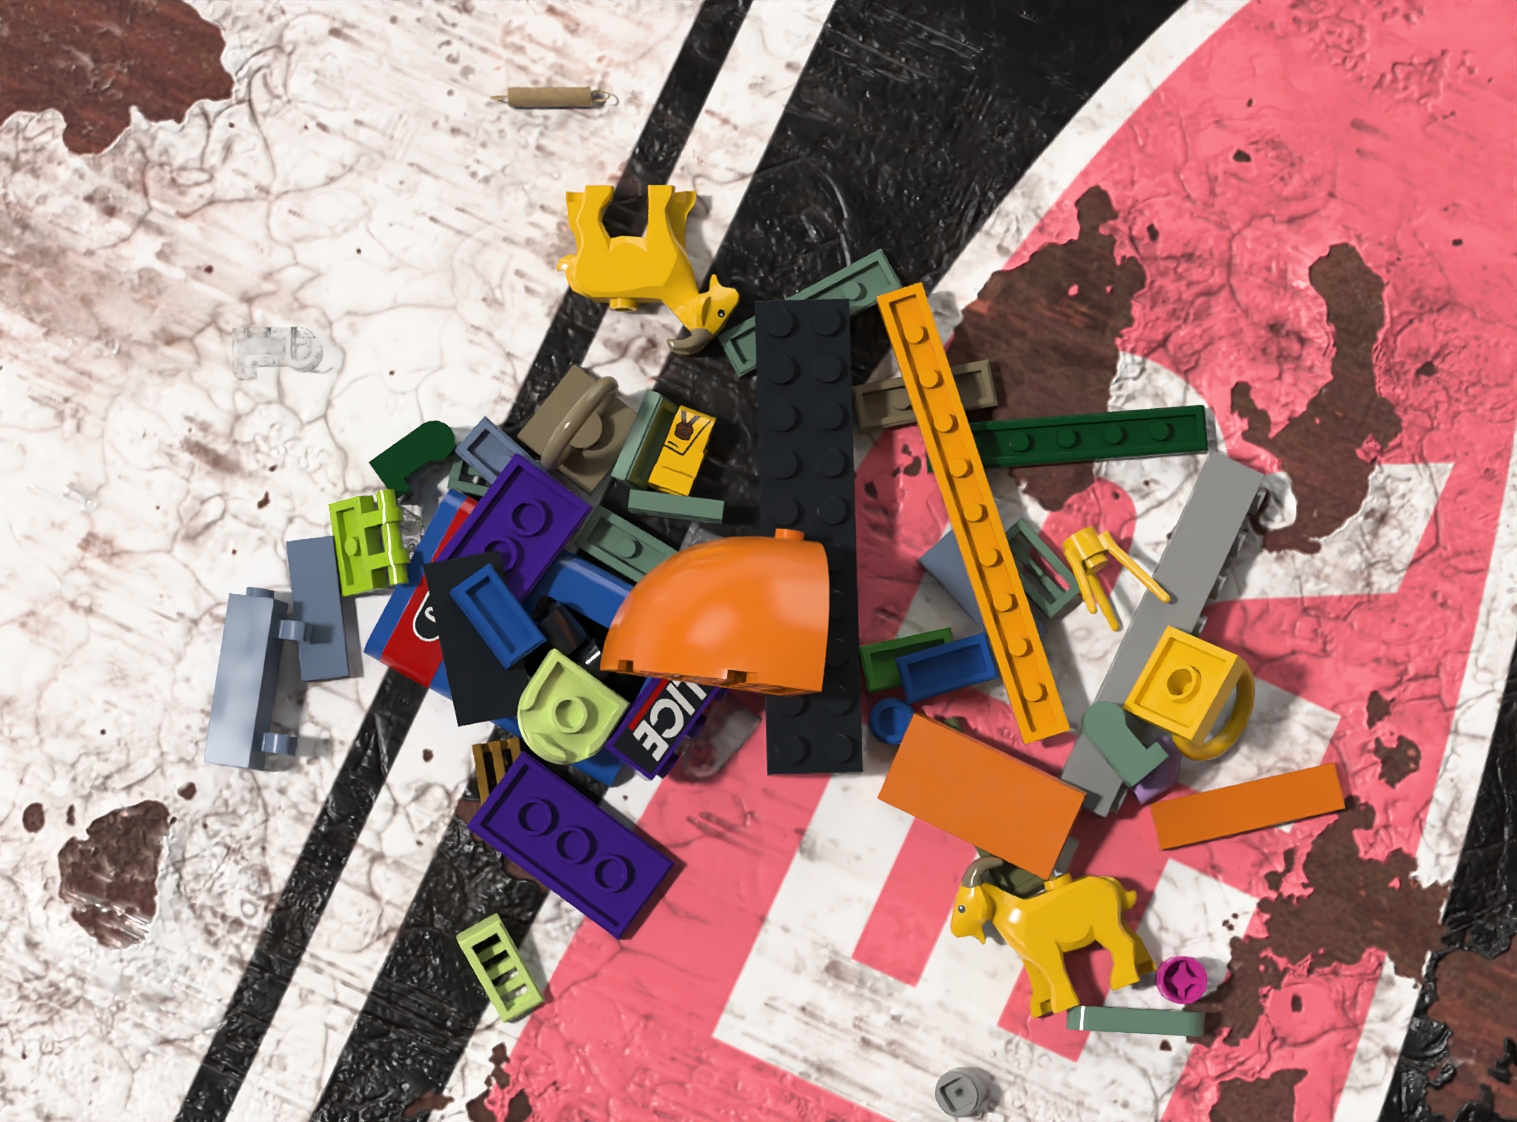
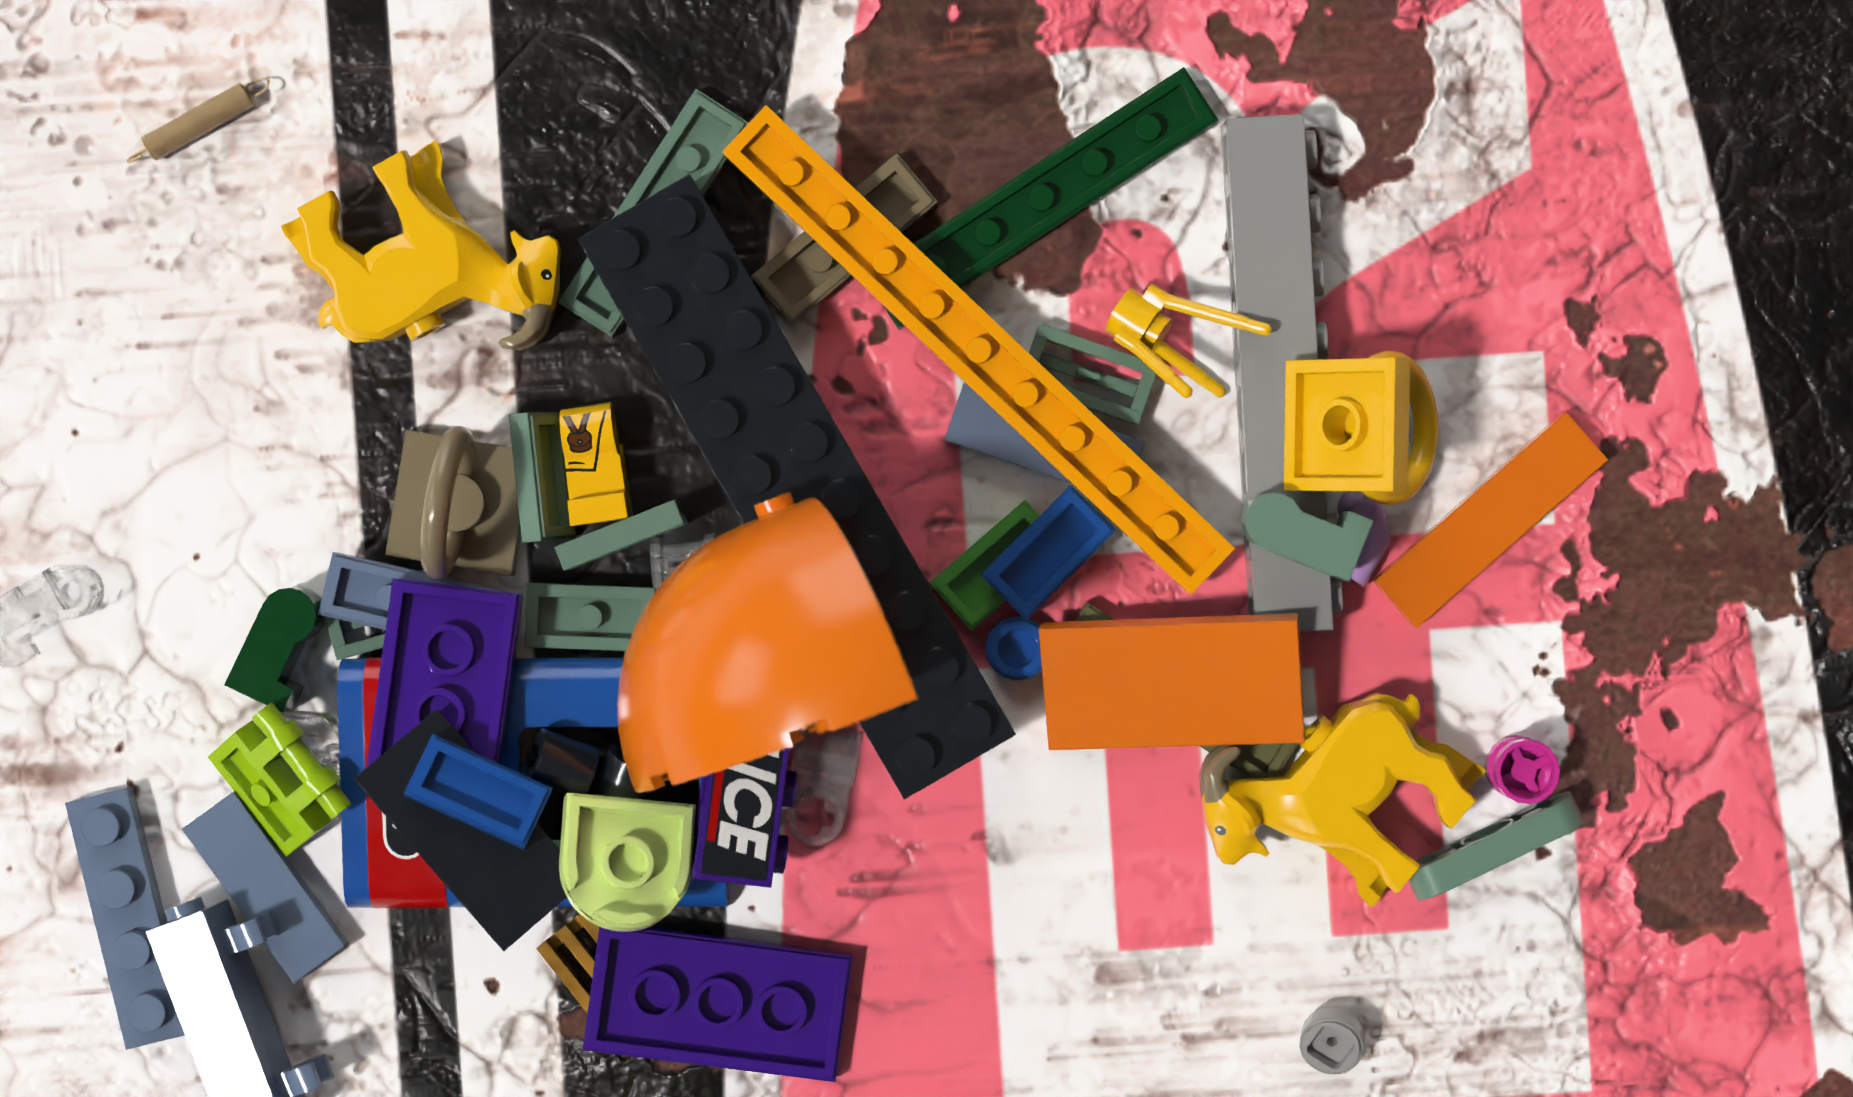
camera: 30 degrees left, 5 degrees up
none -> sand blue plate [65,786,185,1050]

